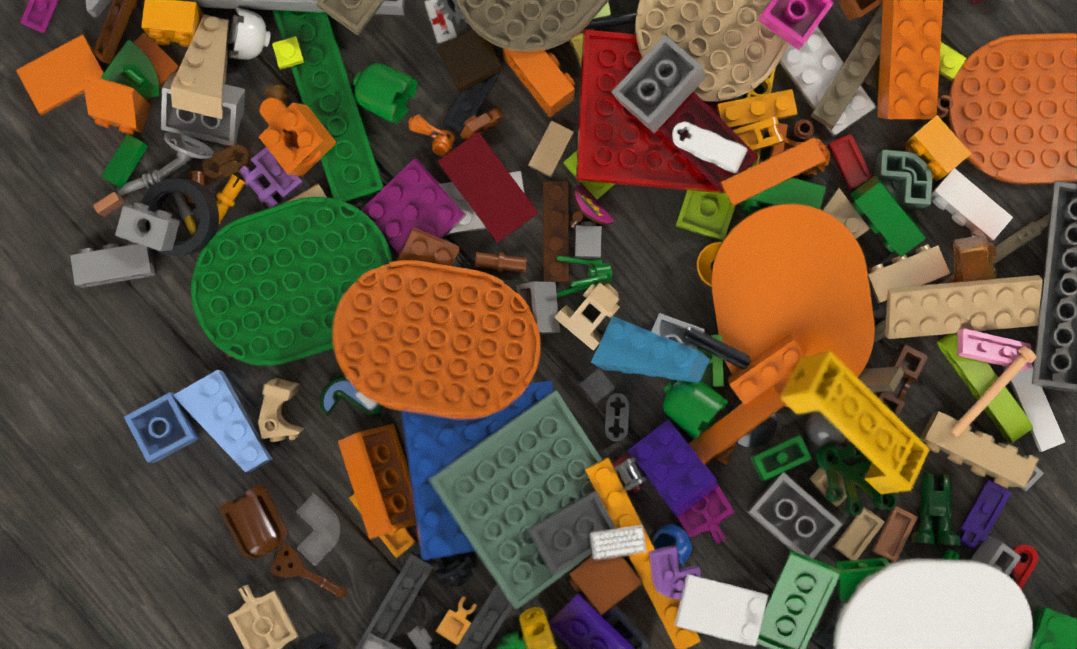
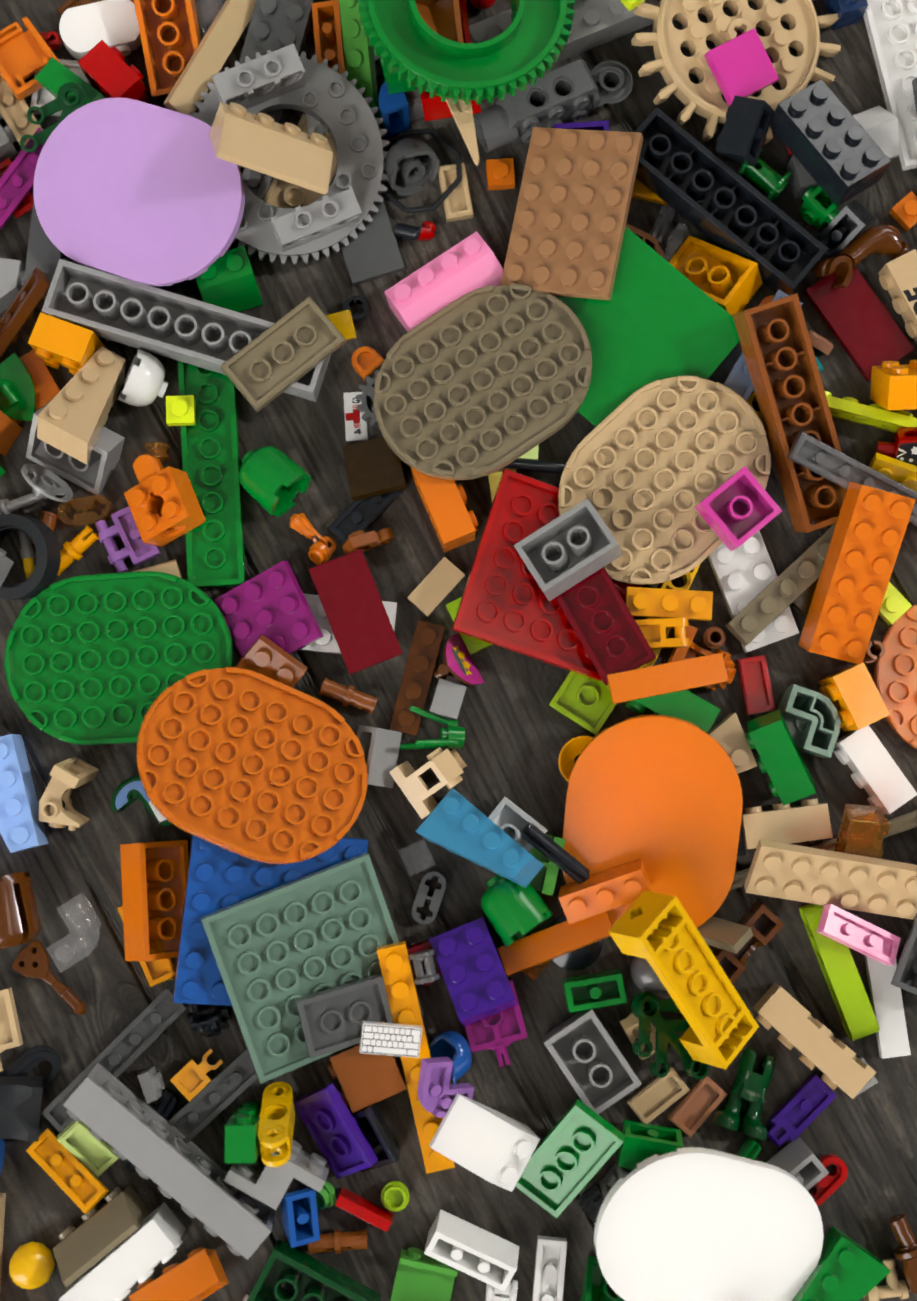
camera: 15 degrees right, 0 degrees up
white piece [672,122,747,173] -> none
light nougat bar [950,346,1037,437] -> none

